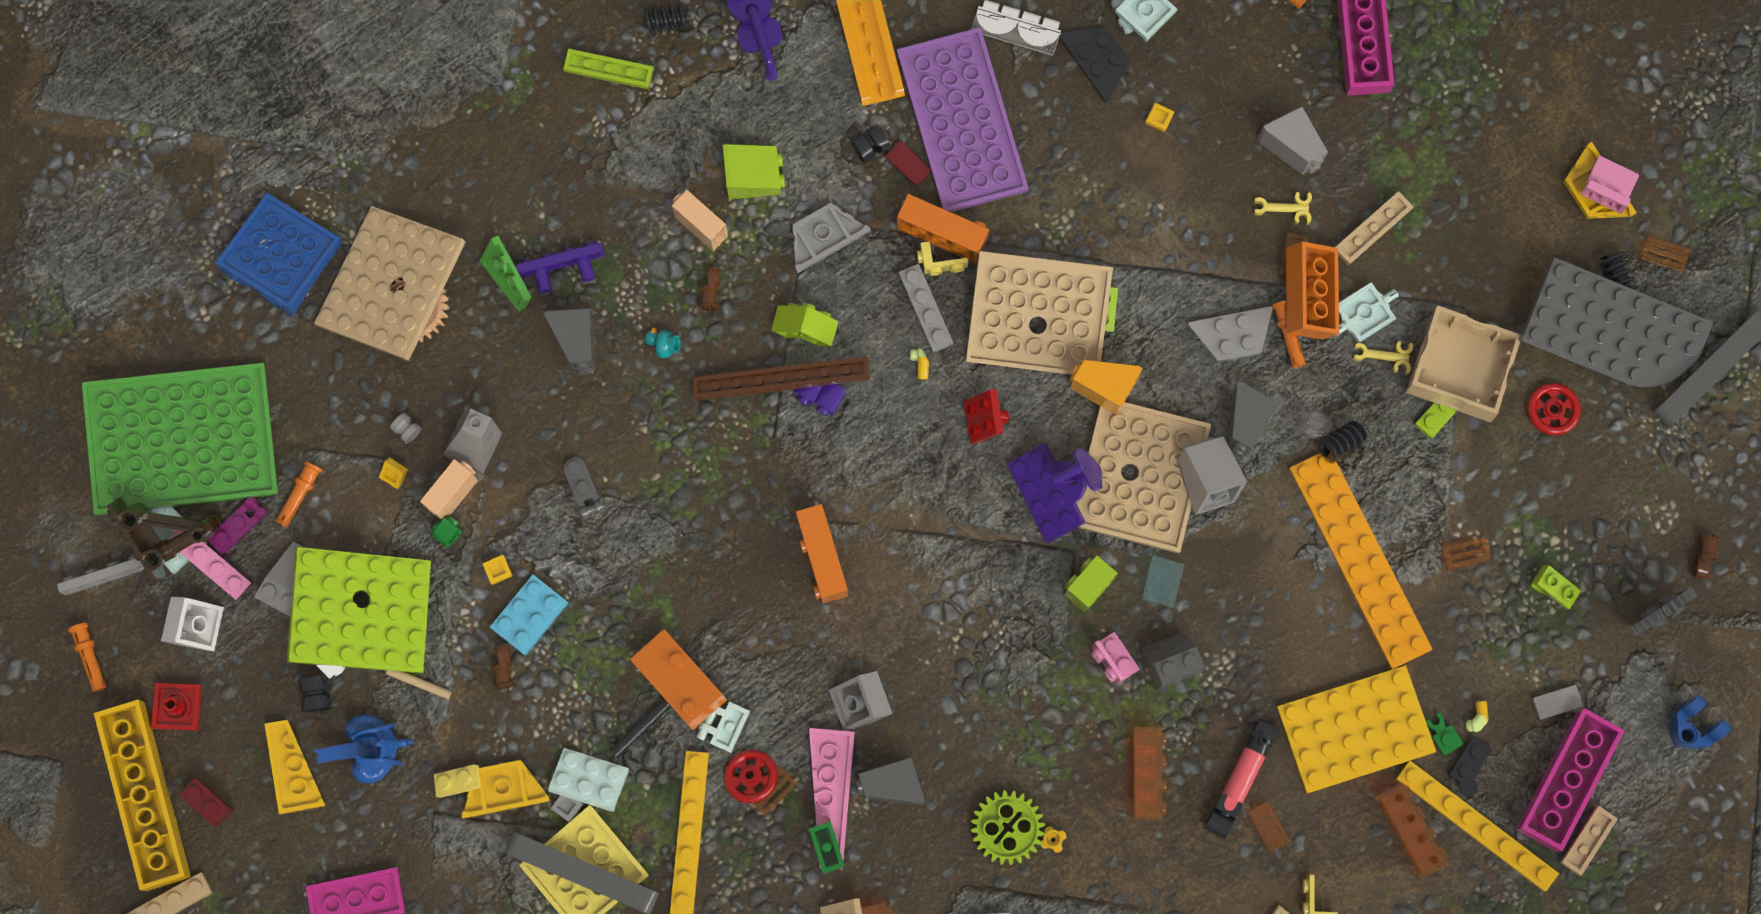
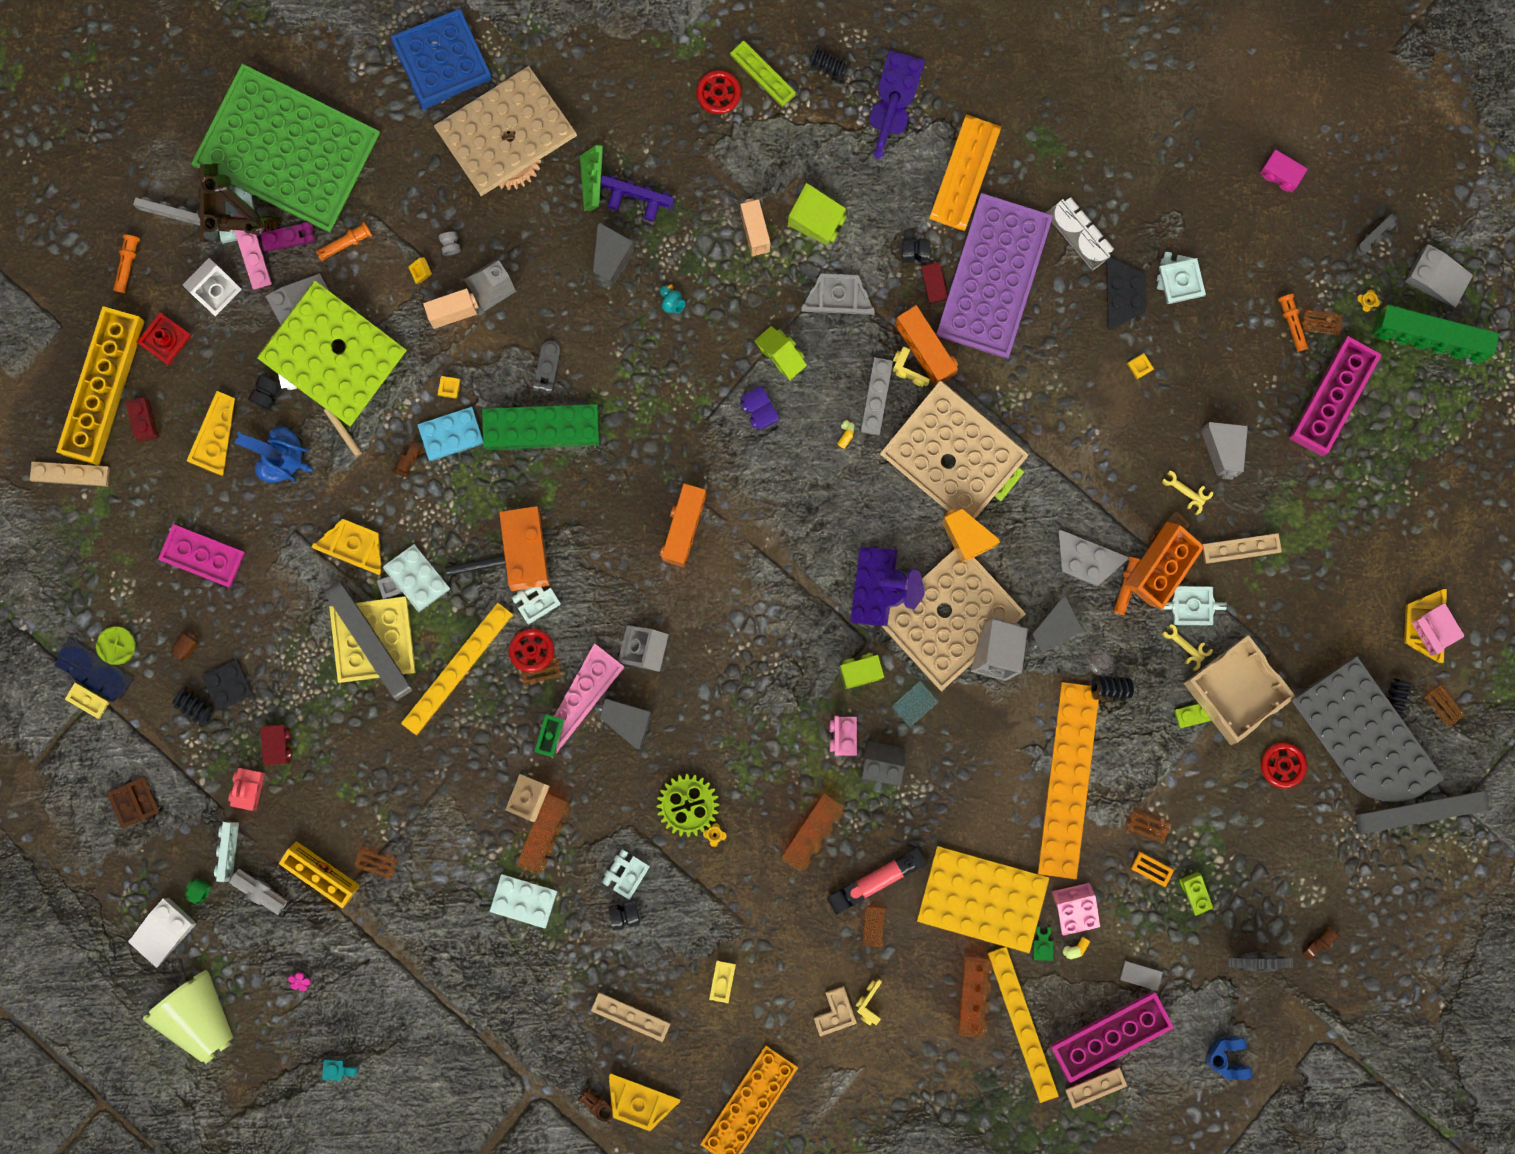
camera: 30 degrees right, 5 degrees up
green plate [432,516,463,548] -> none
light yellow plate [434,764,481,798] -> none
reddish brown plate [693,356,870,401] -> none
reddish brown connector [699,267,720,311] -> none
red plate [964,390,1009,444] -> none
black hinge [1448,737,1493,797] -> none
none -> green brick [482,404,600,450]
none -> red plate [696,70,741,114]
none -> bright pink bracket [1052,883,1100,935]
none -> light orange tile [1130,852,1174,887]

